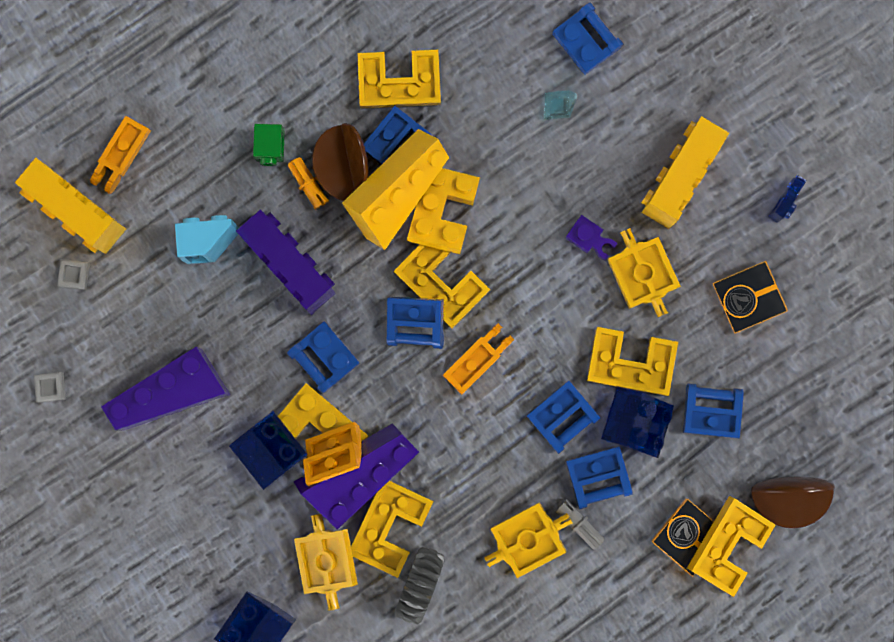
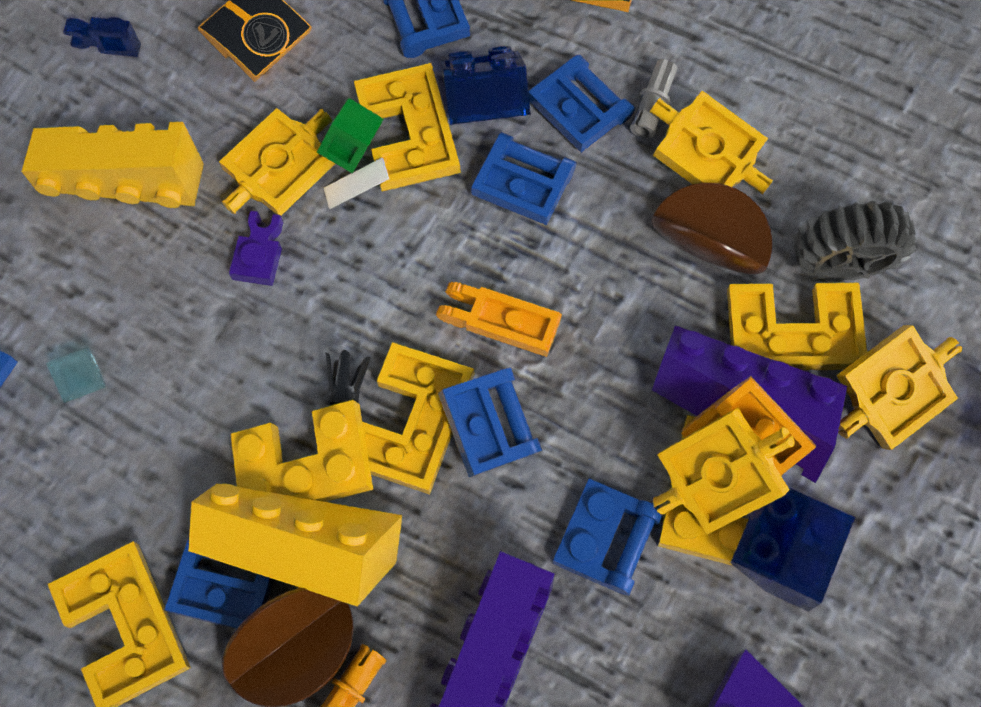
camera: 110 degrees left, 15 degrees down
none -> green brick [317,97,384,174]
none -> white sticker [324,158,389,209]
none -> black piece [325,350,371,406]
none -> reddish brown piece [651,183,772,274]
none -> yellow plate [653,408,795,534]

